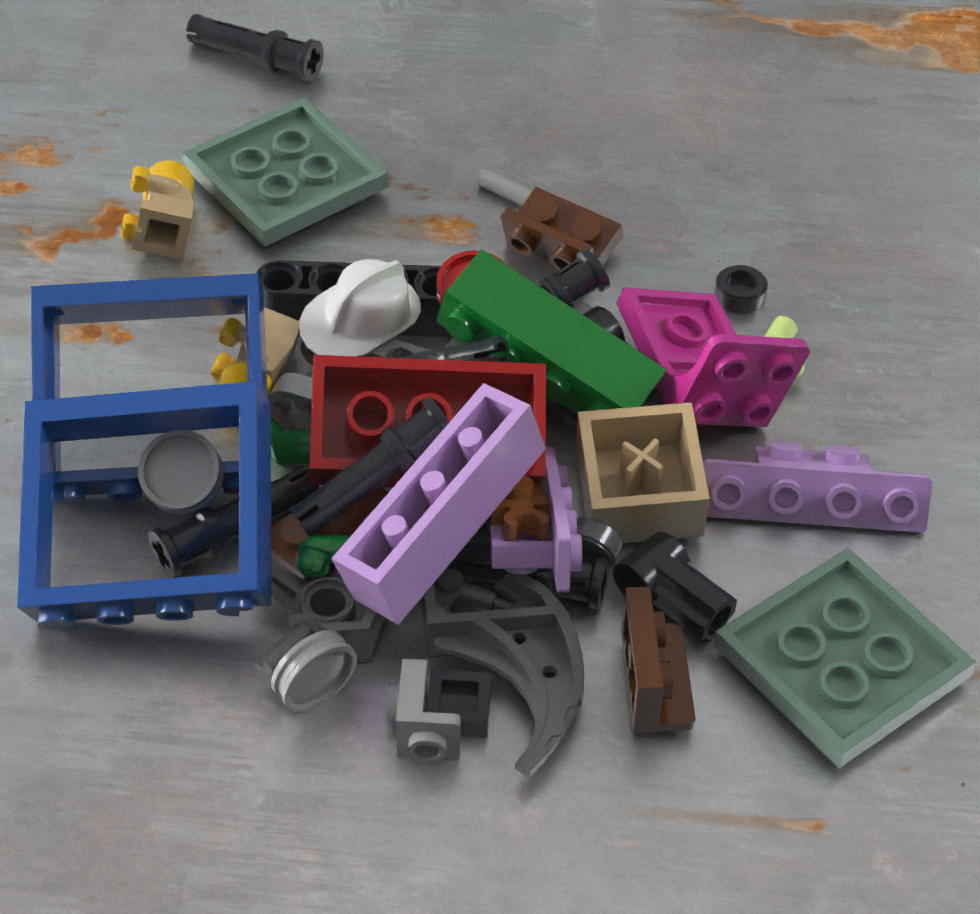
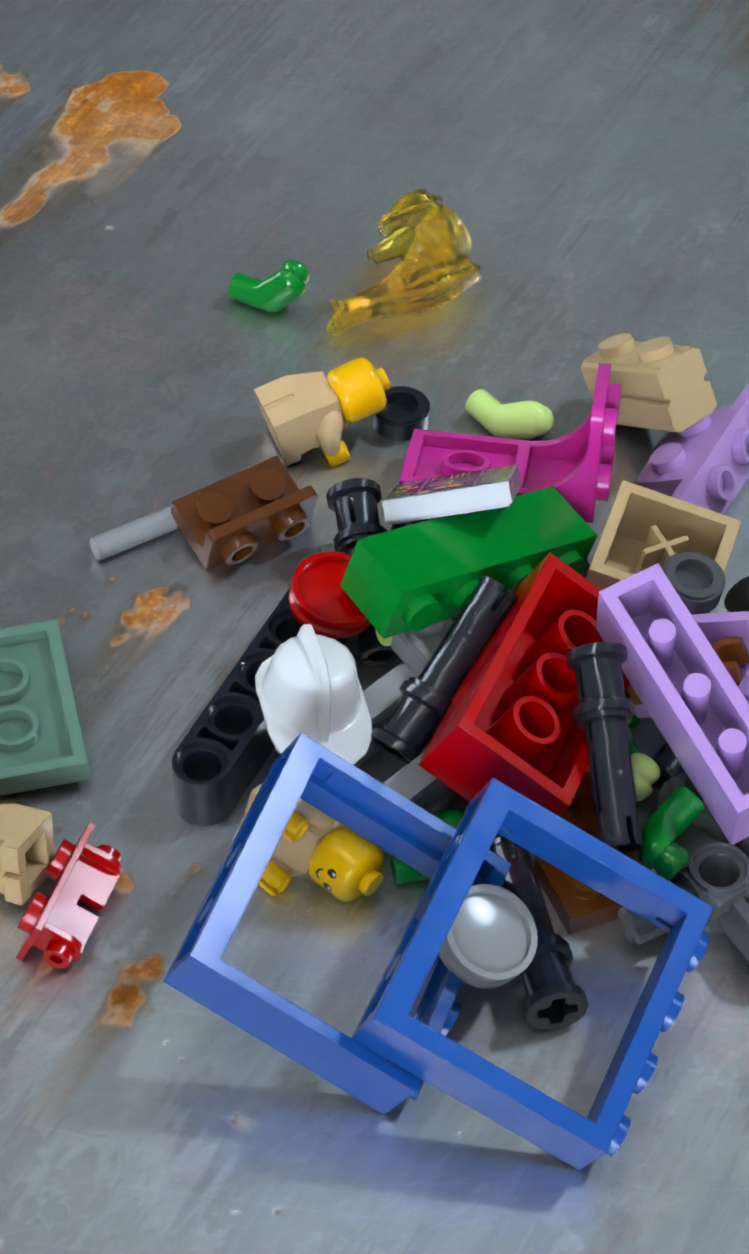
camera: 65 degrees left, 0 degrees up
none -> hinge [16,822,123,968]
none -> green arm [228,260,310,313]
none -> tan piece [254,357,391,468]
none -> clear yellow hair [326,189,482,337]
none -> tile [382,465,521,525]
none -> tan brick [580,333,717,433]
none -> dark grey tile [662,551,726,614]

